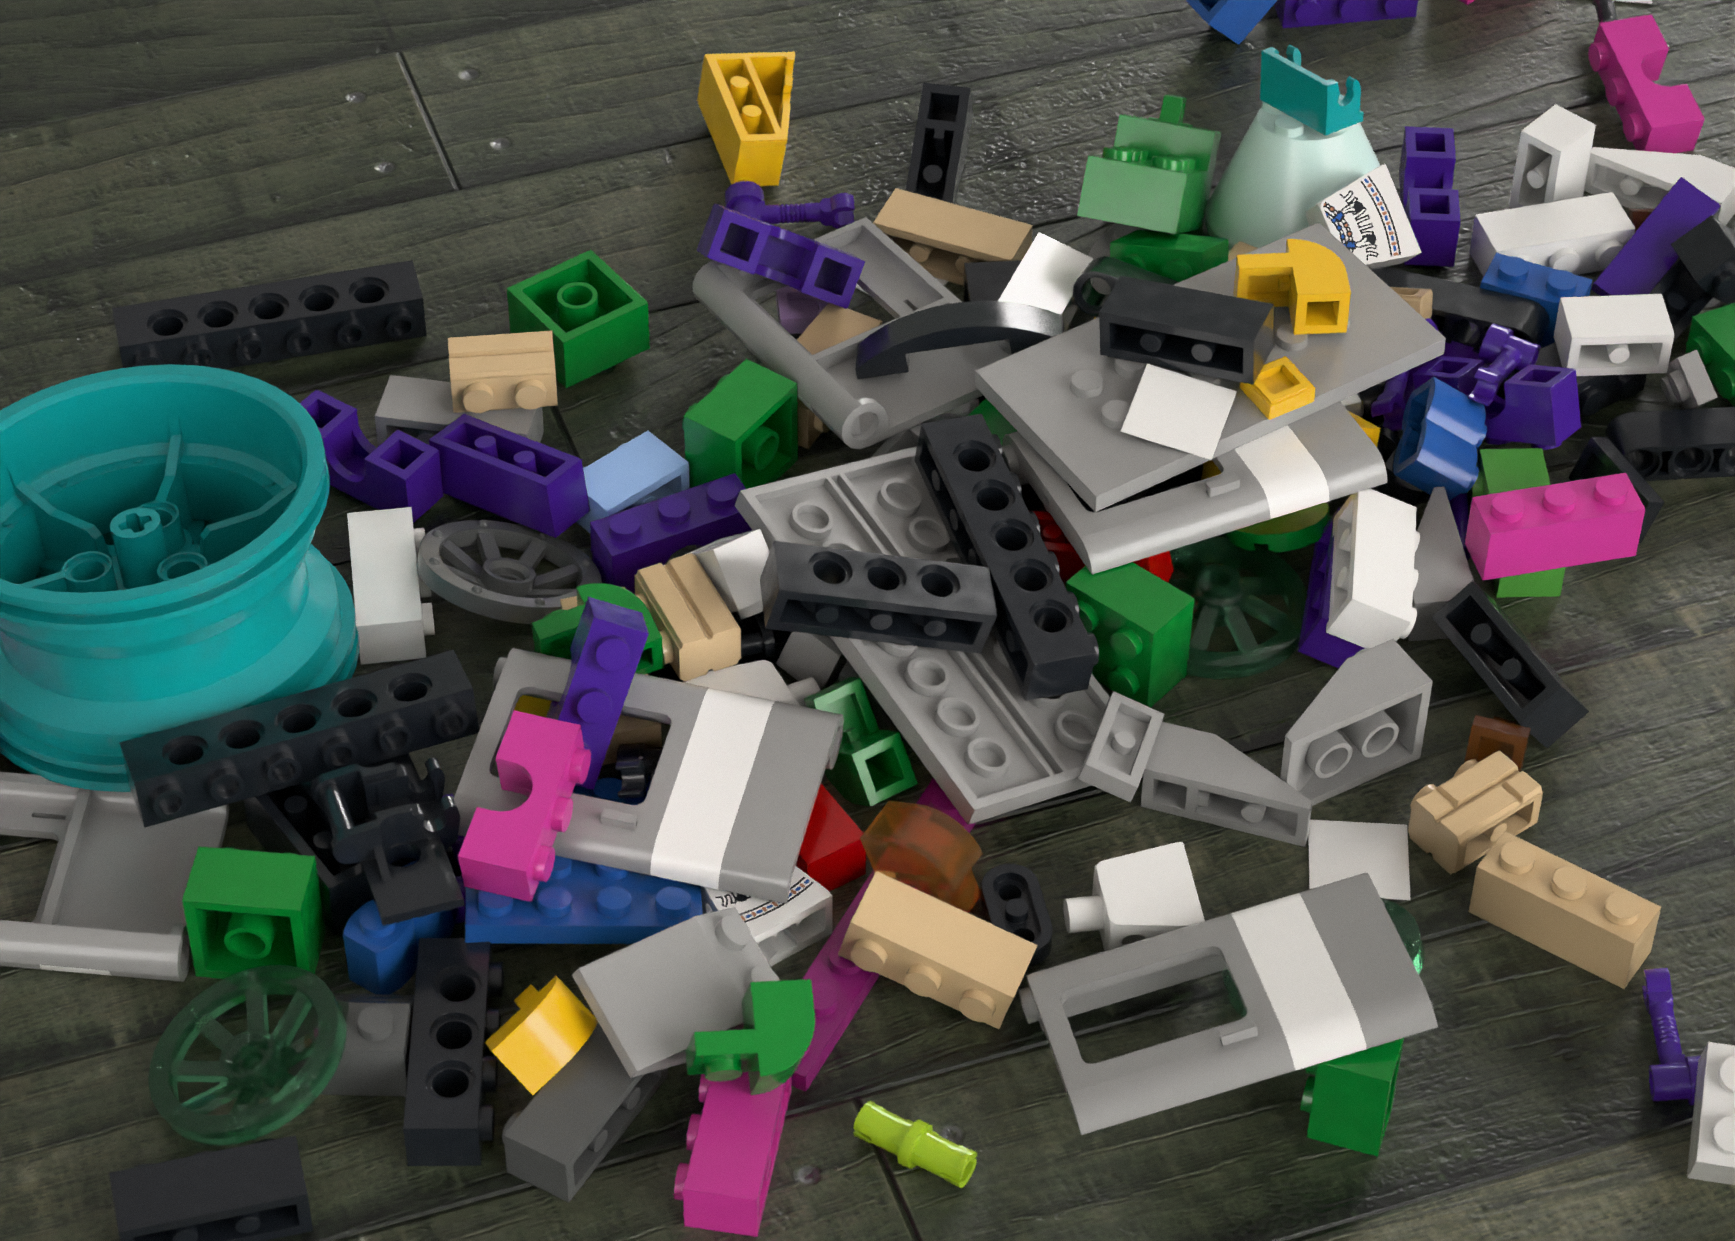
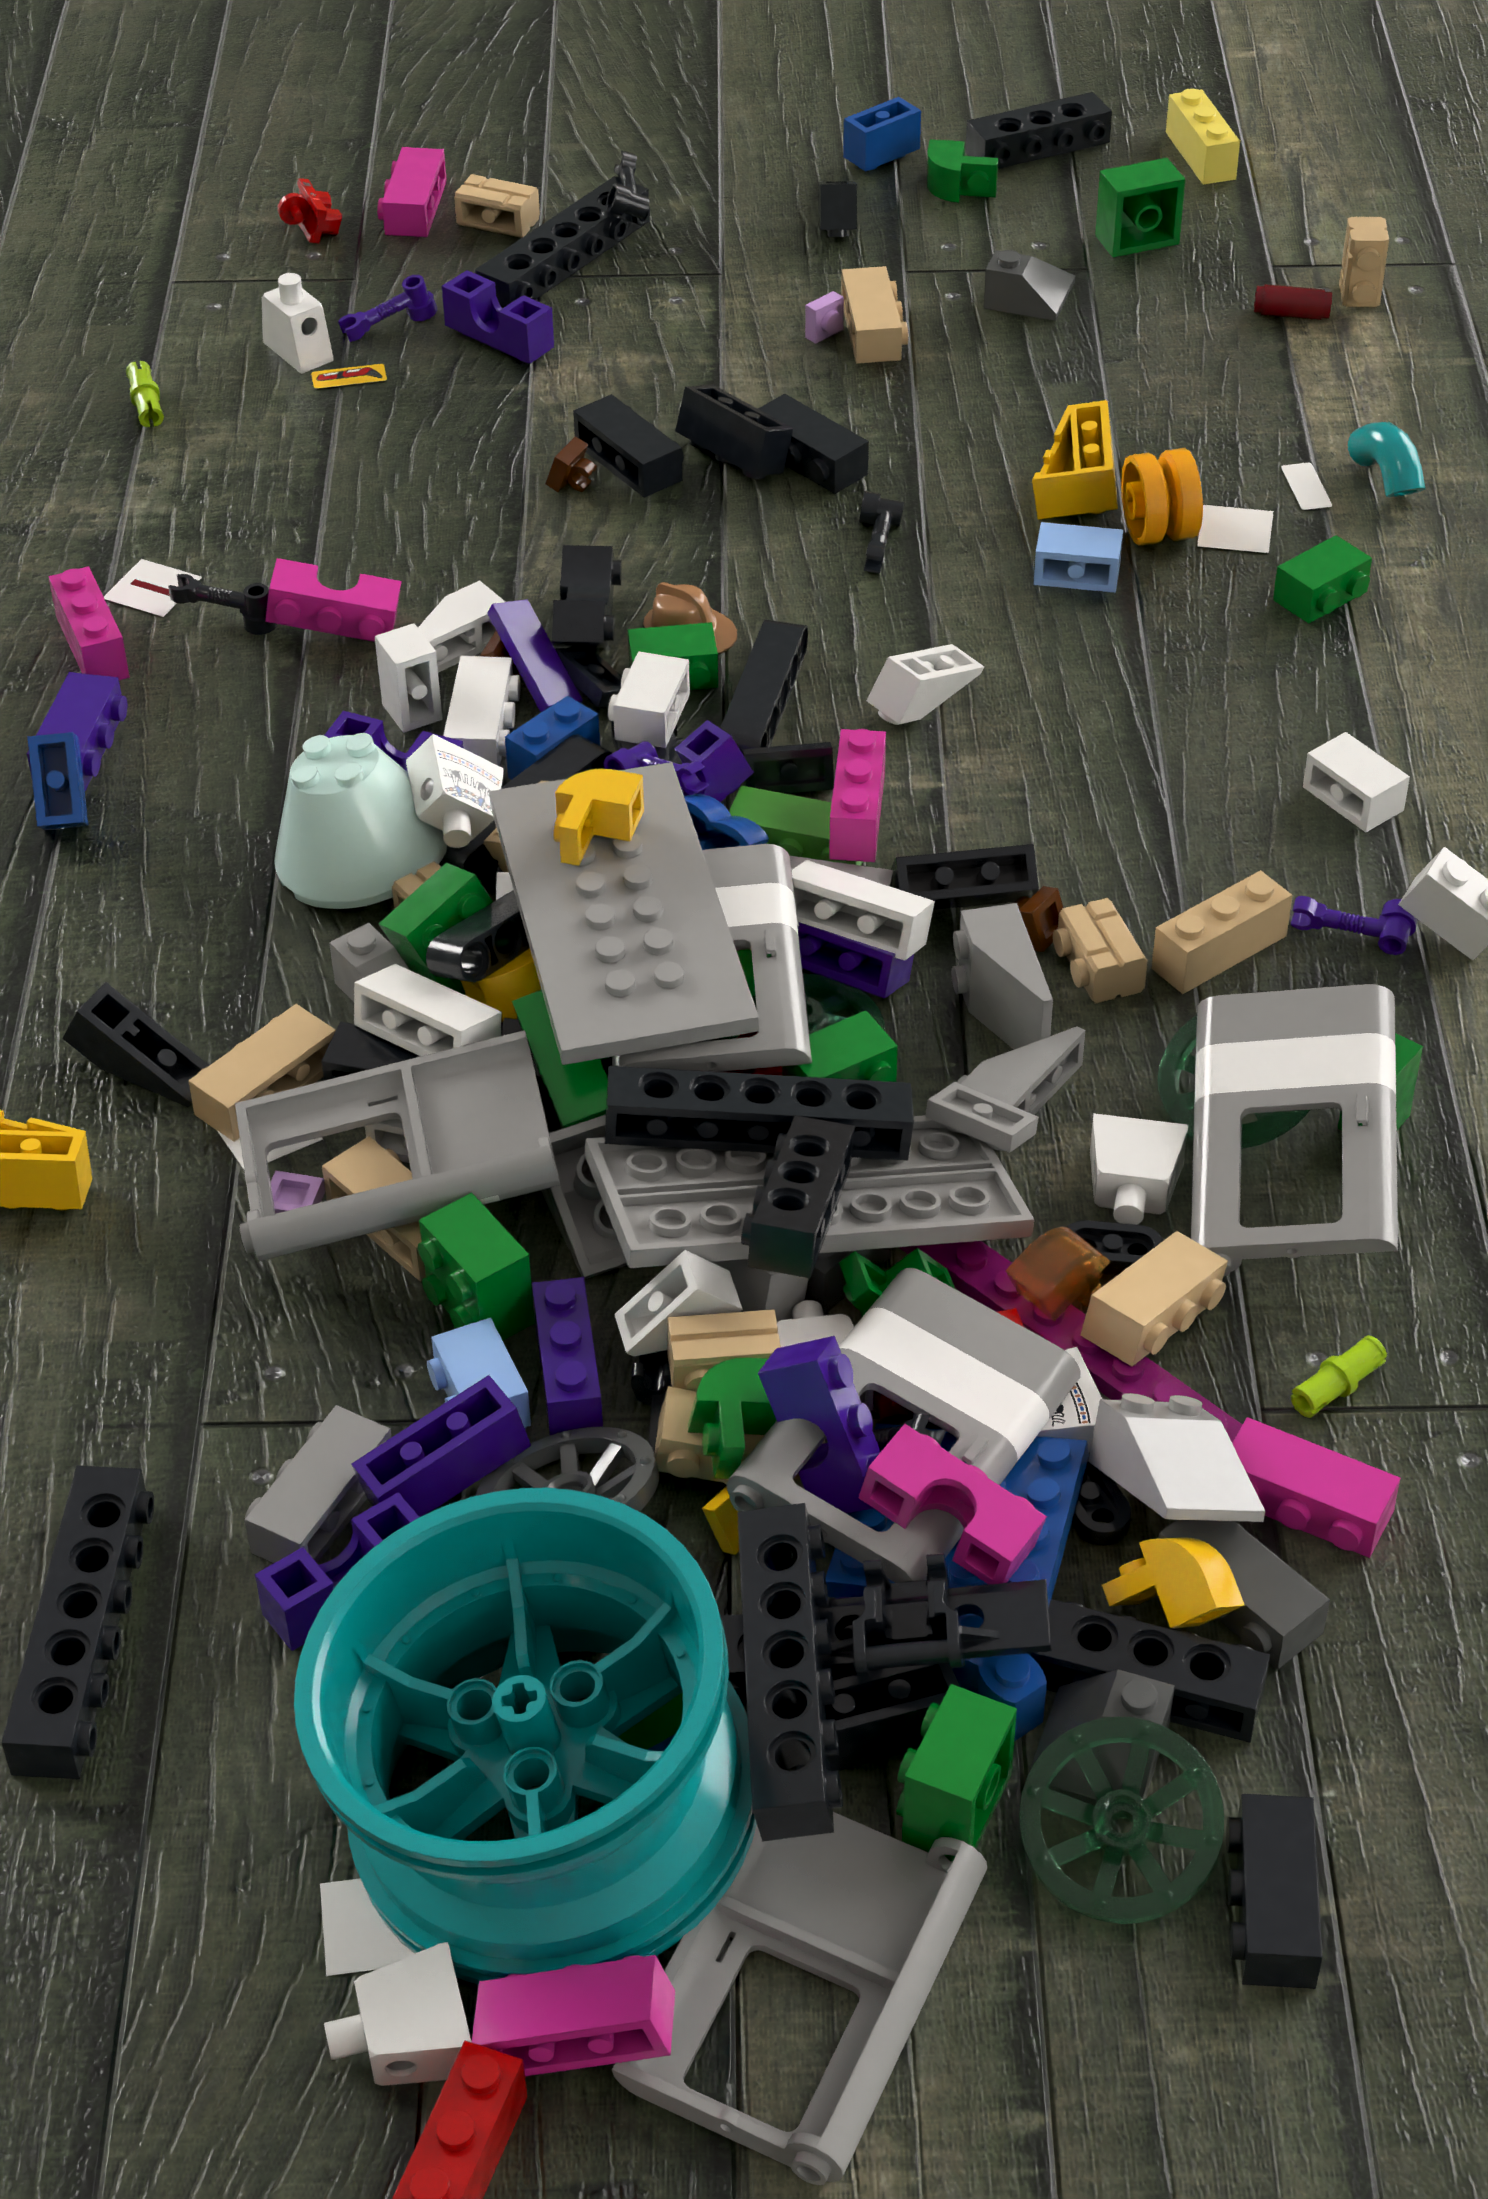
camera: 70 degrees left, 0 degrees up
tan brick [448,331,558,413] -> none
green brick [507,250,650,388] -> none
green brick [686,979,815,1095] -> none
dark purple arch [696,203,865,309] -> none
dark purple brick [725,181,855,229] -> none
black slope [855,301,1064,379] -> none
green hinge [1077,94,1222,234] -> none
black brick [1099,276,1274,384] -> none
white sticker [1120,363,1237,460] -> none
yellow tile [1239,356,1315,420] -> none
teal hinge [1260,44,1364,136] -> none
white sticker [1308,819,1410,900] -> none
light grey plate [1660,350,1718,410] -> none

